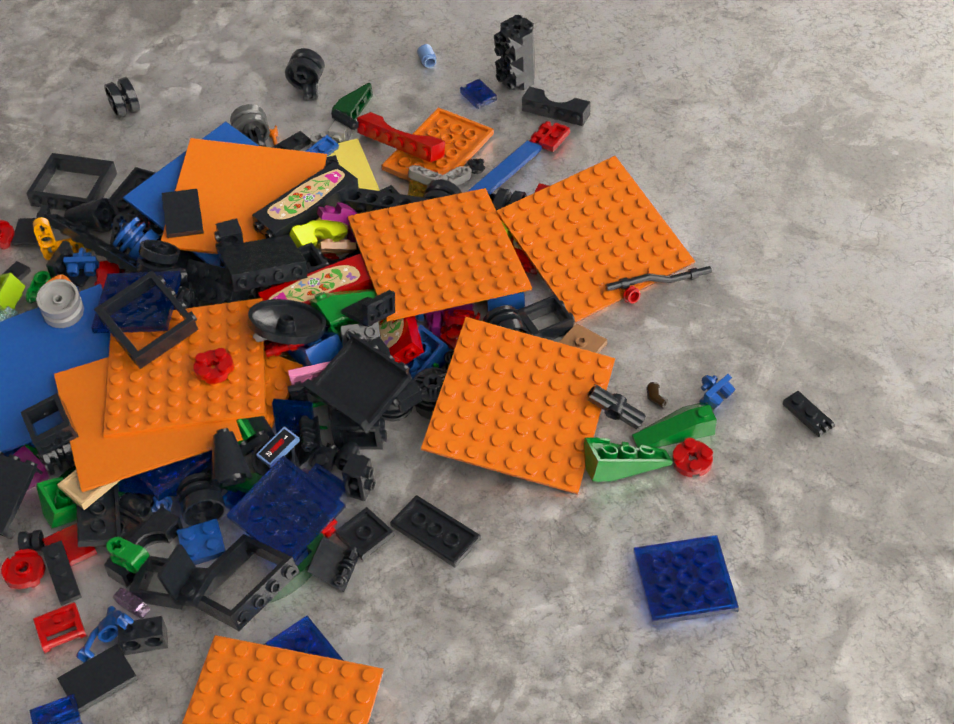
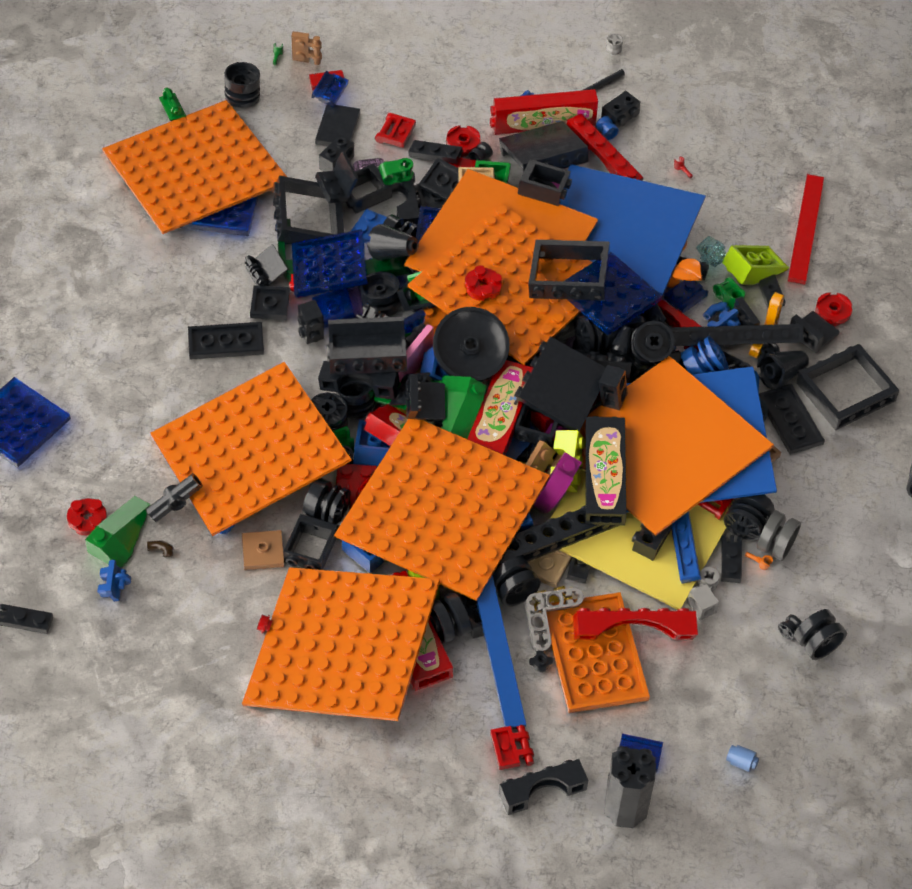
camera: 130 degrees right, 5 degrees up
light grey wheel [36,279,84,328] -> none
blue piece [76,606,134,662] -> none
black tile [162,189,204,238] -> none
tile [256,426,300,469] -> none
black axle [331,109,359,130] -> none
dark green slope [332,83,373,120] -> none
wedge [584,438,673,482] -> none
black bar [605,266,712,291] -> none

